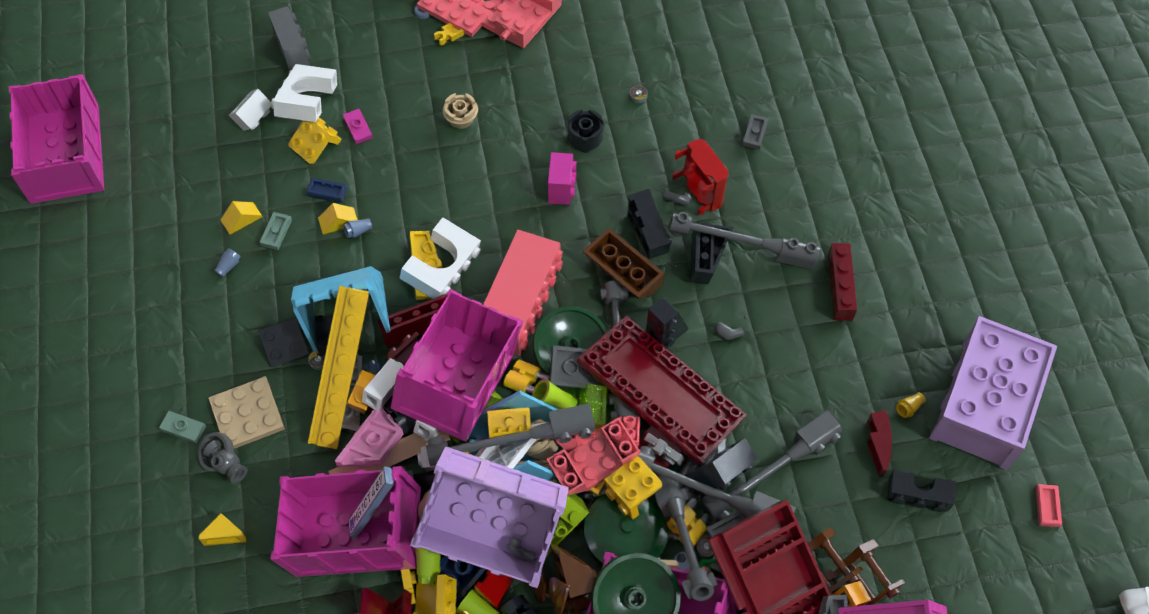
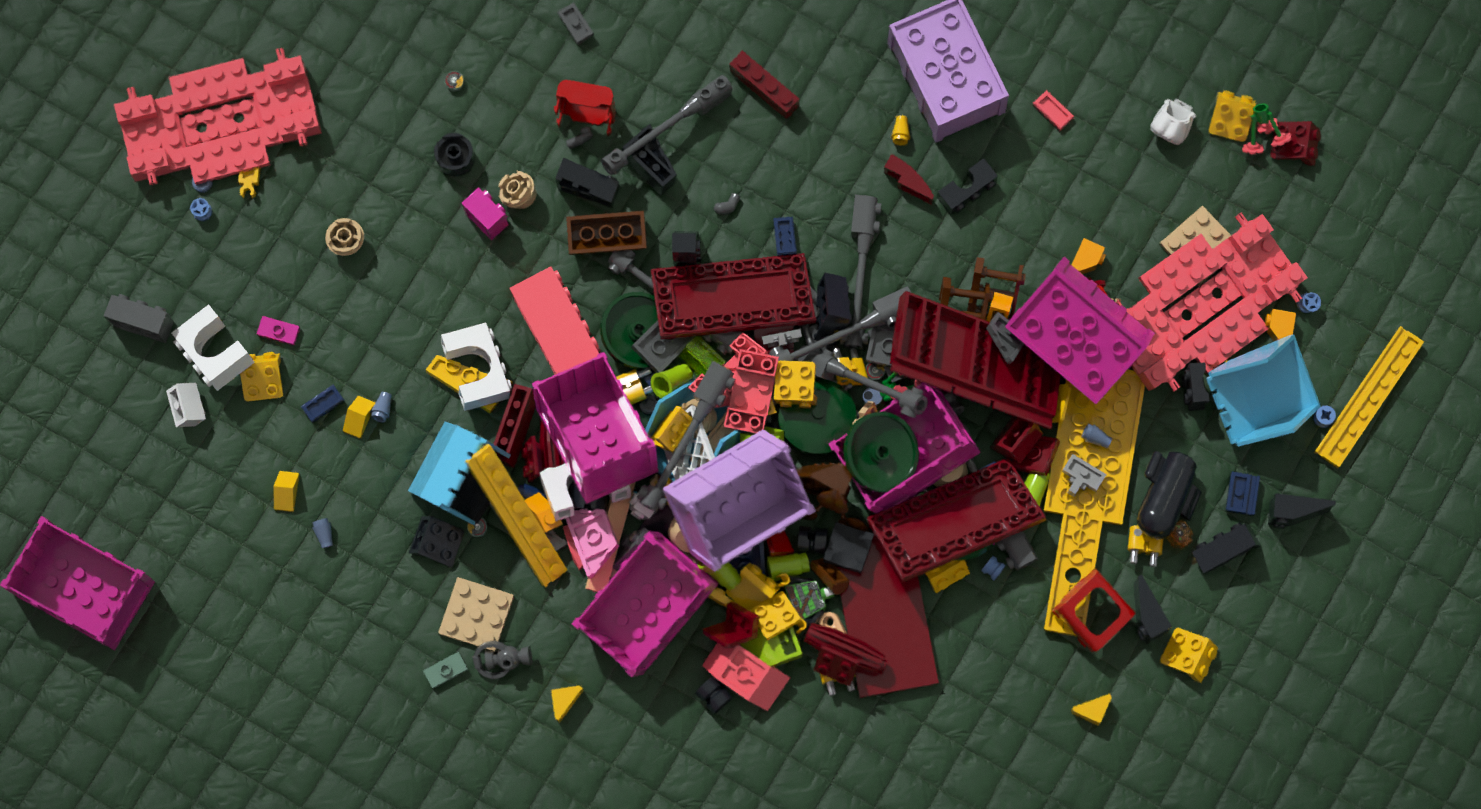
camera: 45 degrees left, 15 degrees up
sand green plate [260,212,292,250] -> none
tile [348,466,394,538] -> none
dark grey arm [507,537,535,562] -> none
none -> medium blue wheel [190,198,212,221]
none -> tan cone [498,171,536,209]
none -> dark blue plate [773,217,797,256]

